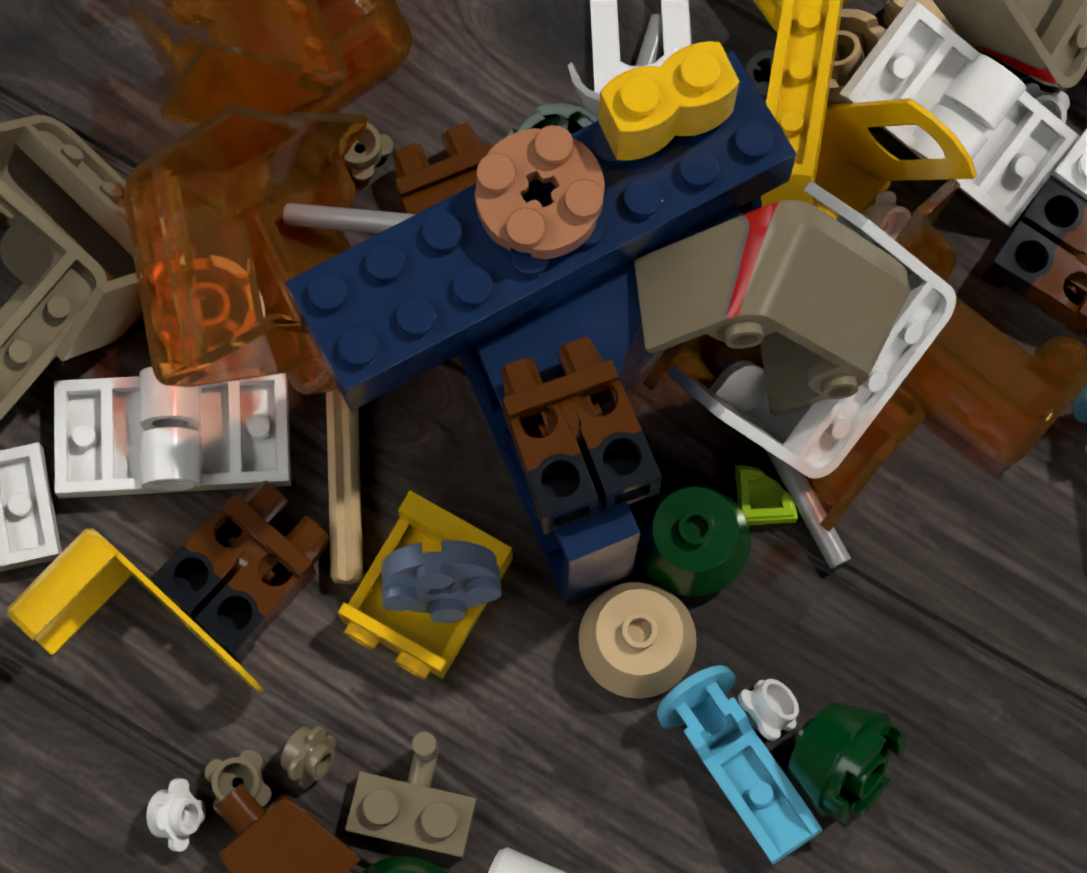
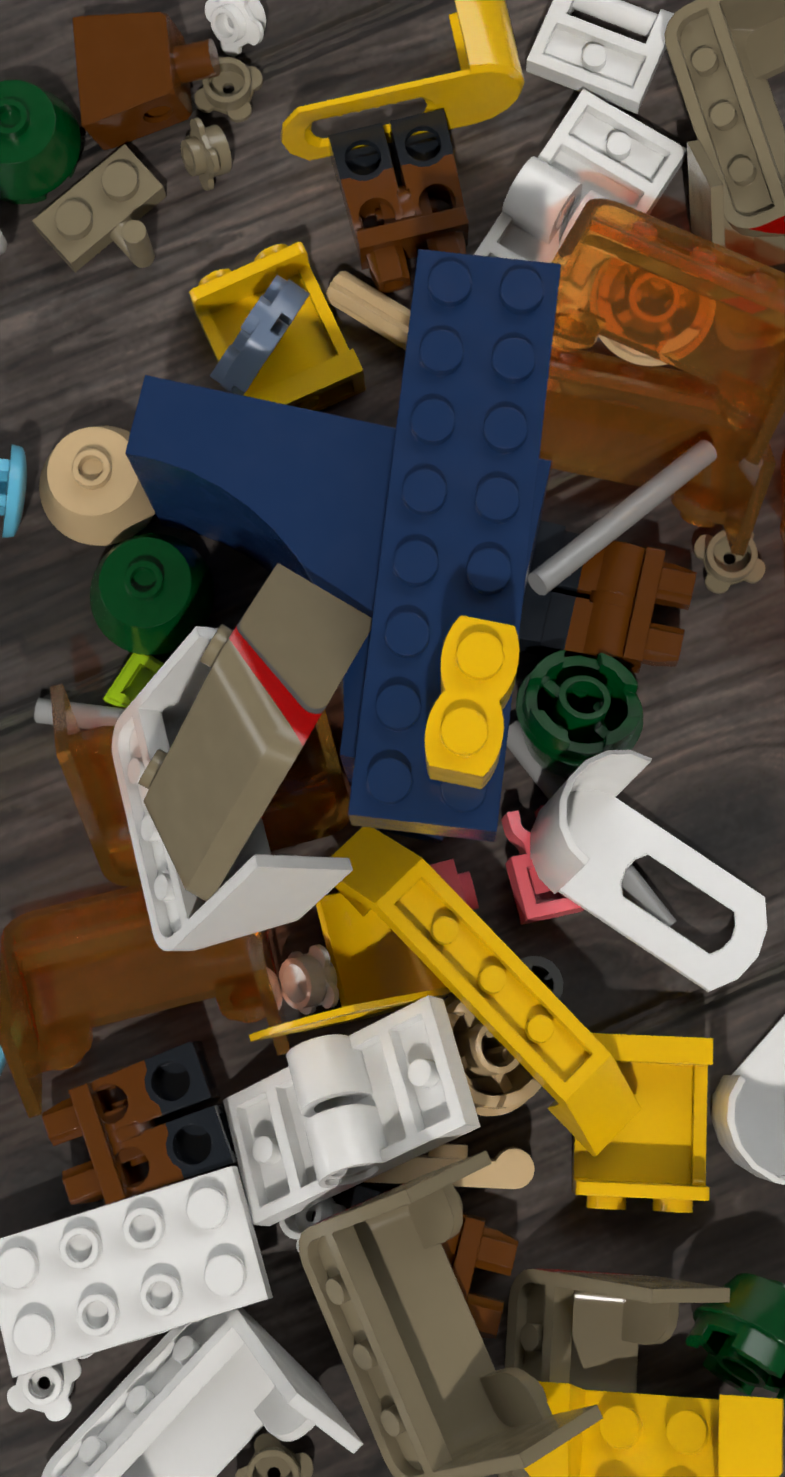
camera: 135 degrees right, 5 degrees up
nougat plate [475,125,605,259] -> none
hips [502,337,662,534] -> none

